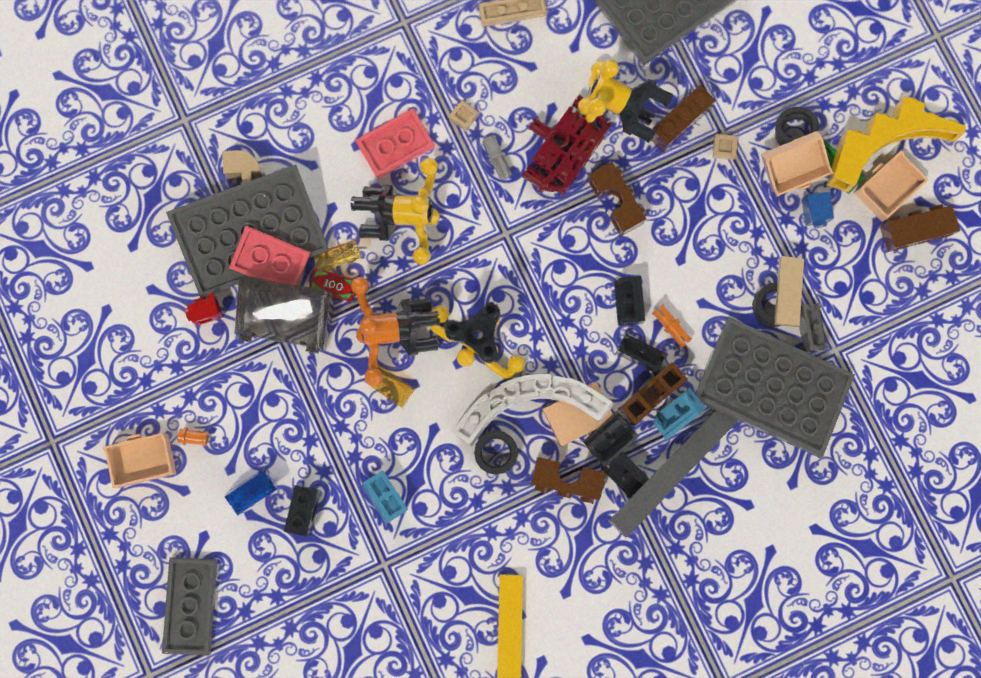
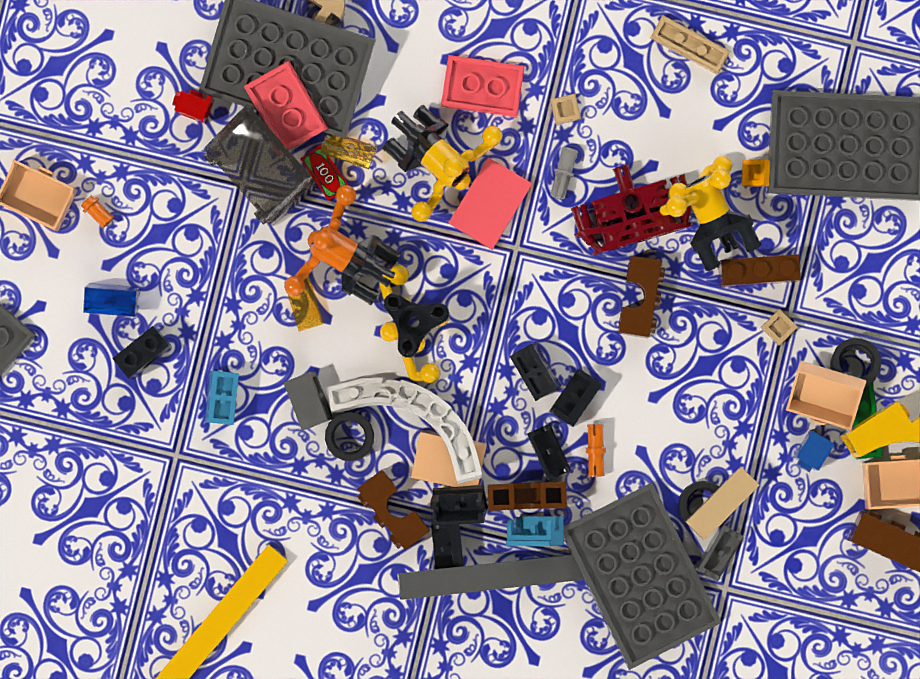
camera: 40 degrees right, 5 degrees up
none -> dark grey hinge [283,371,333,431]
none -> coral tile [448,157,532,250]
none -> black hinge [509,342,561,401]
none -> light orange tile [742,159,770,187]

